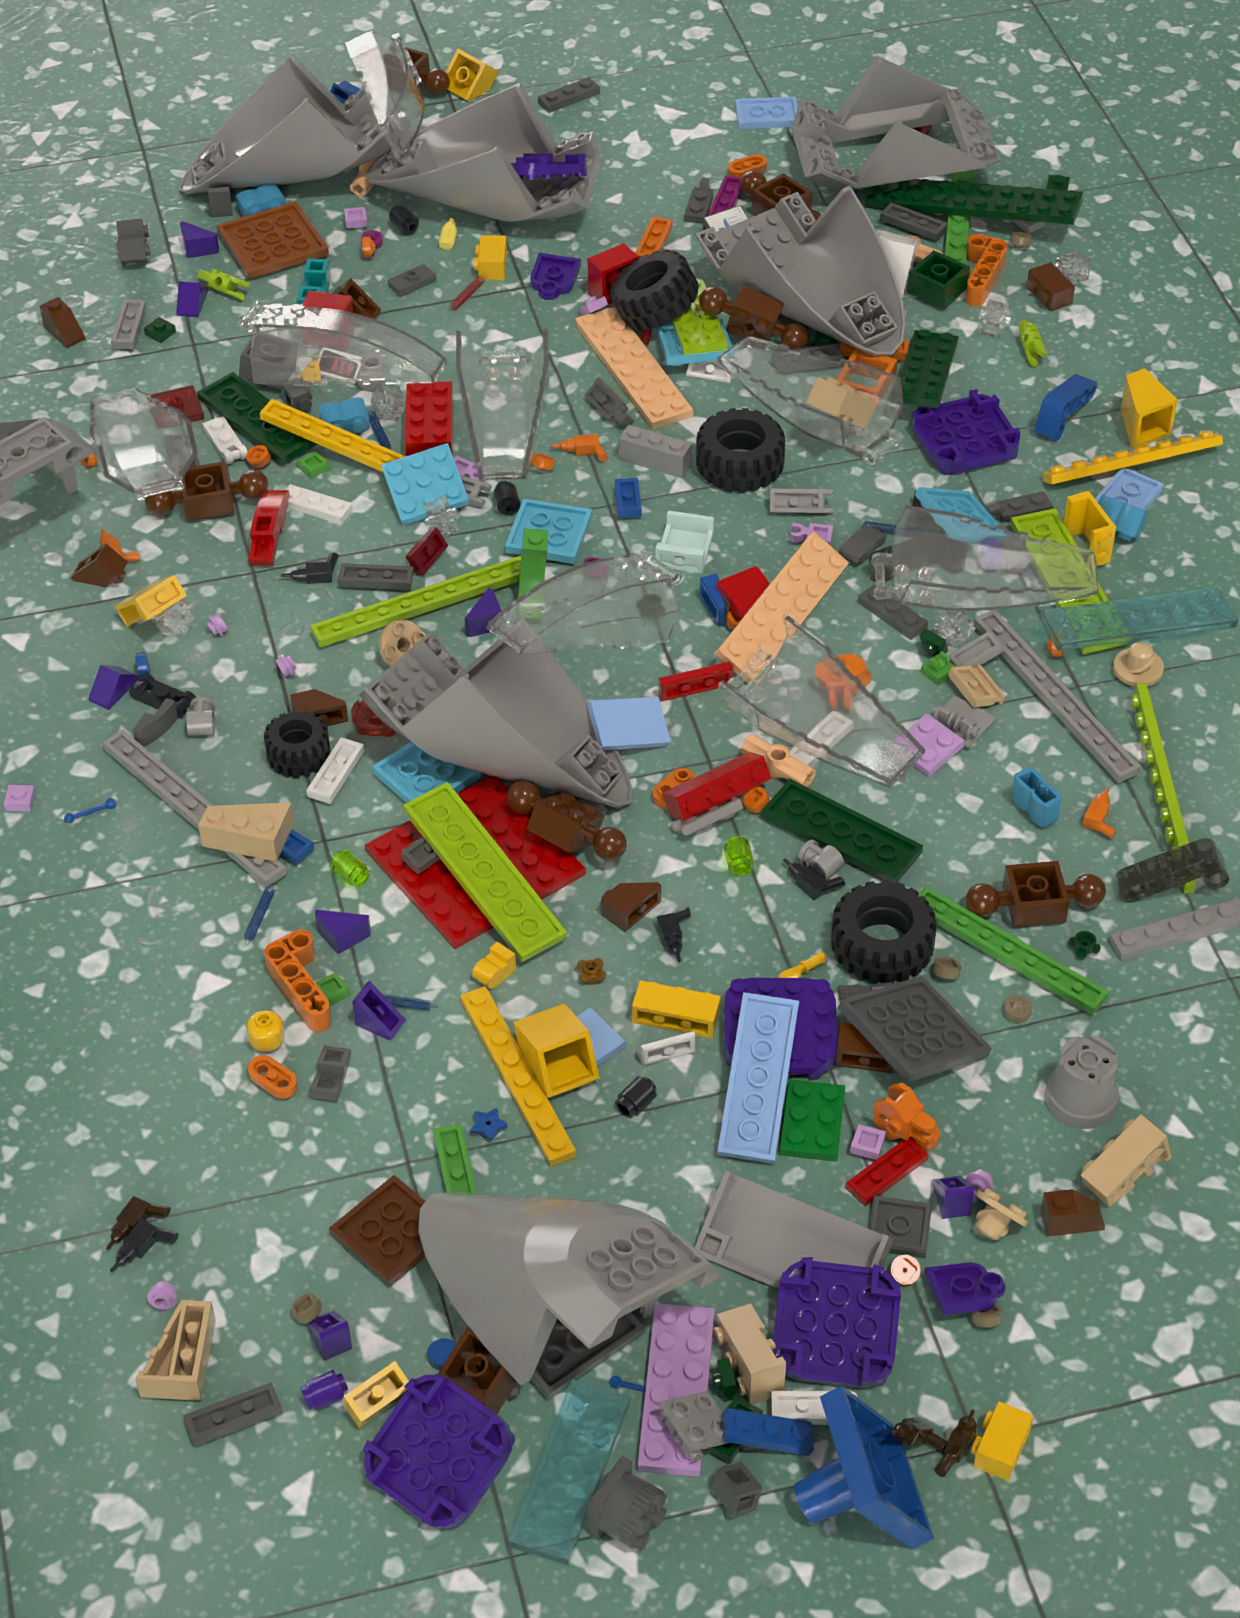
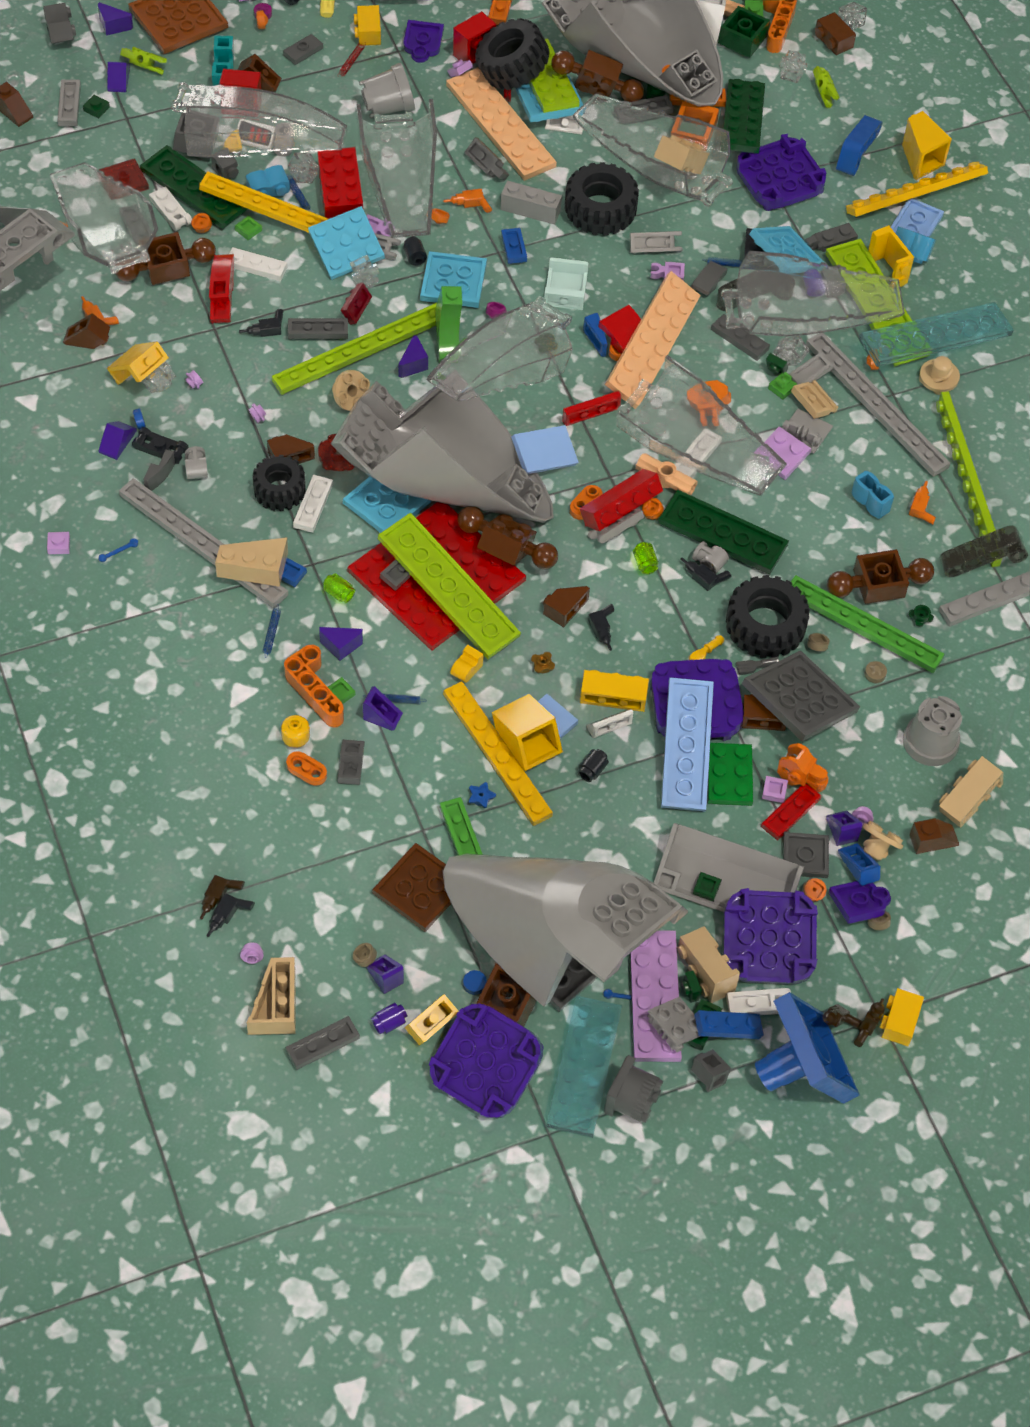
camera: 10 degrees left, 10 degrees up
none -> light grey piece [359,62,415,118]
none -> dark green tile [693,872,722,902]
none -> blue slope [838,843,881,886]

